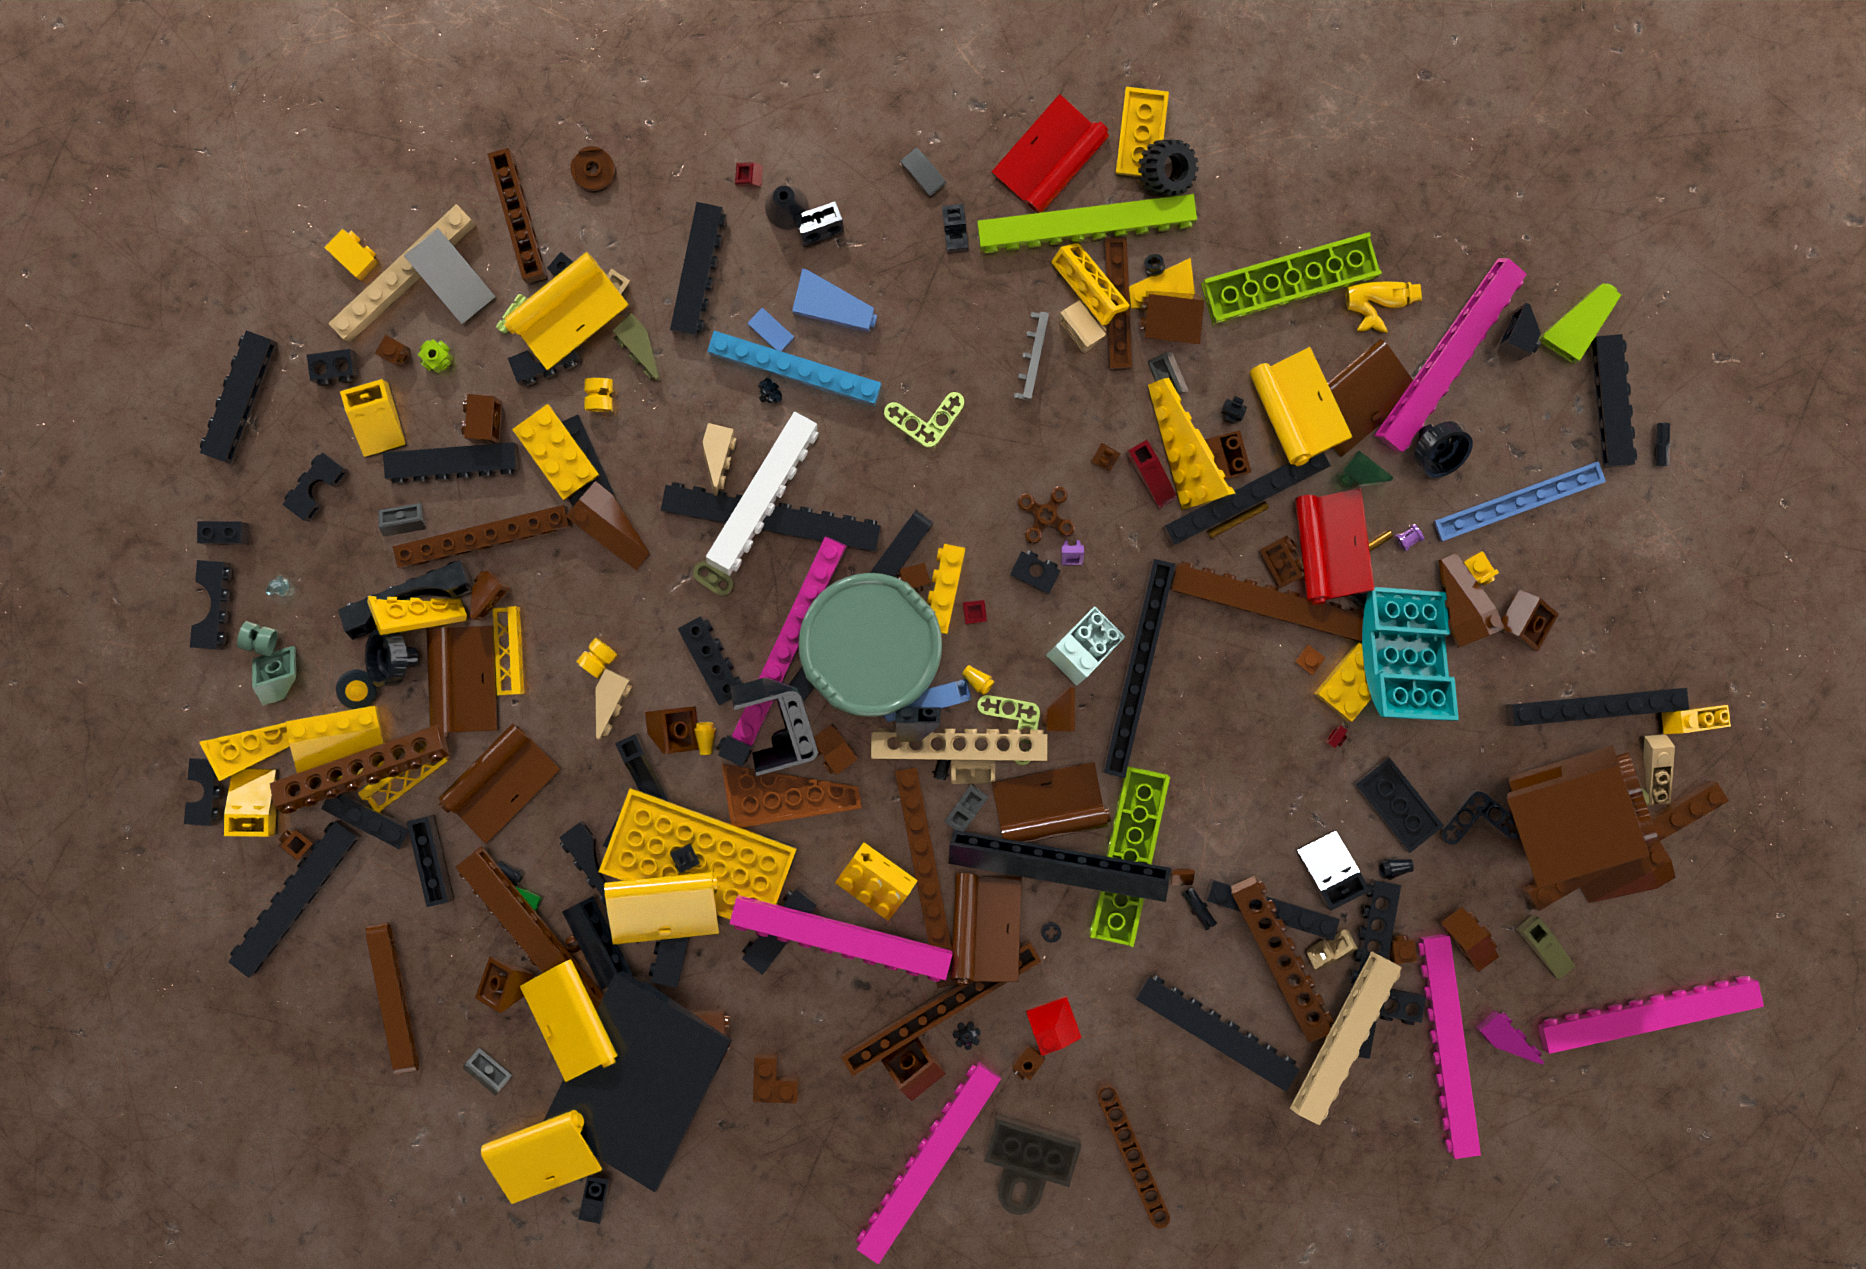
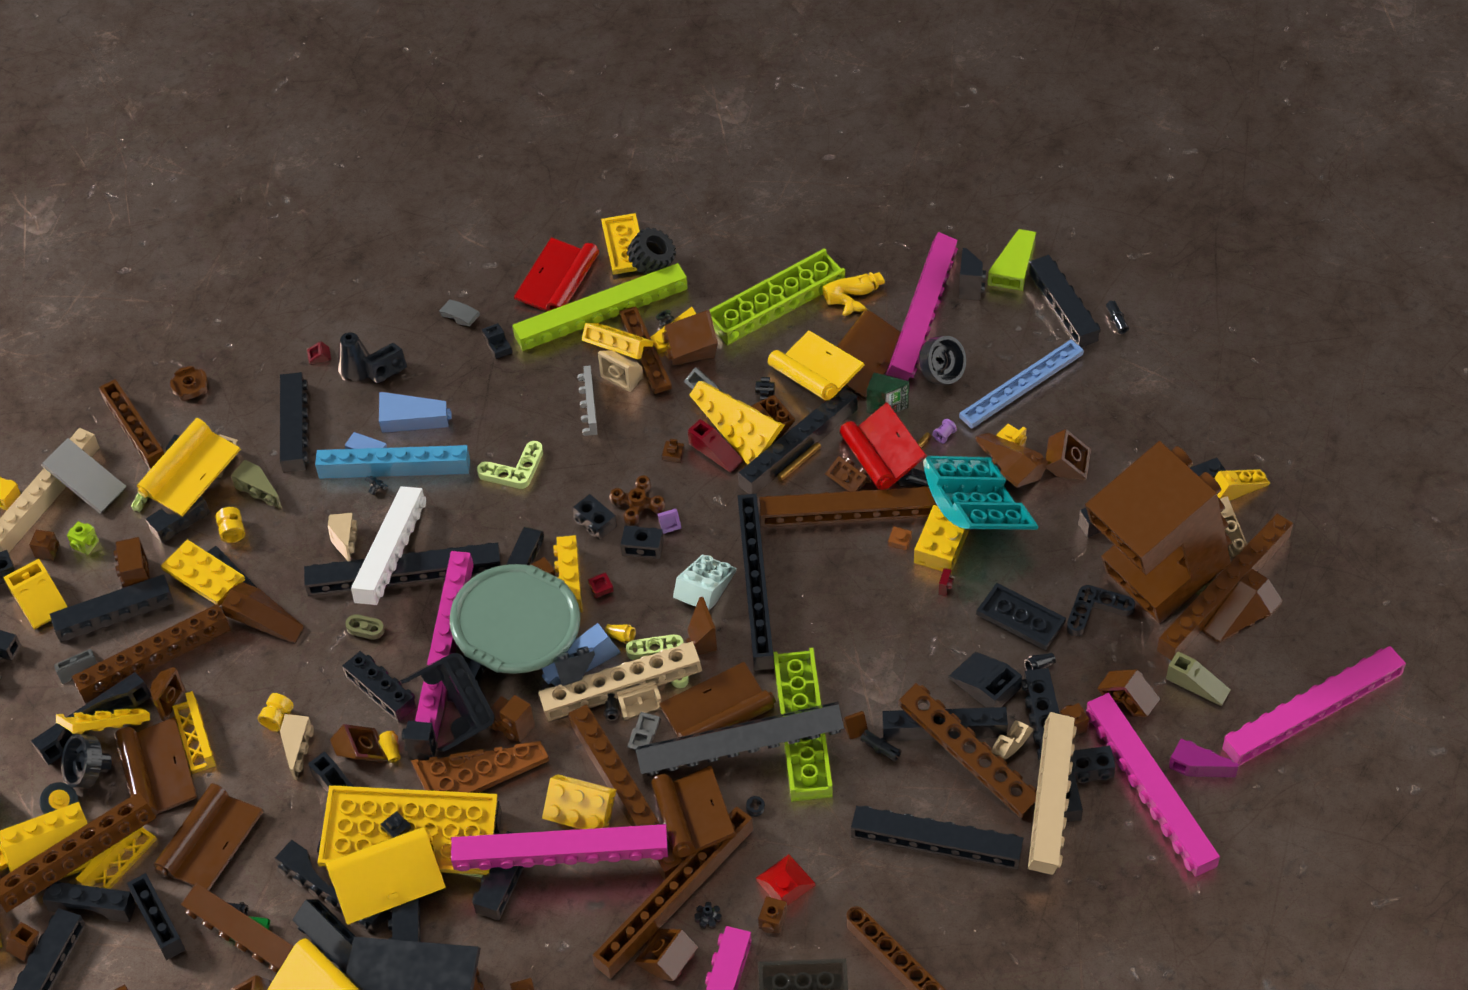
camera: 10 degrees left, 35 degrees down
none -> black brick [573,494,617,540]

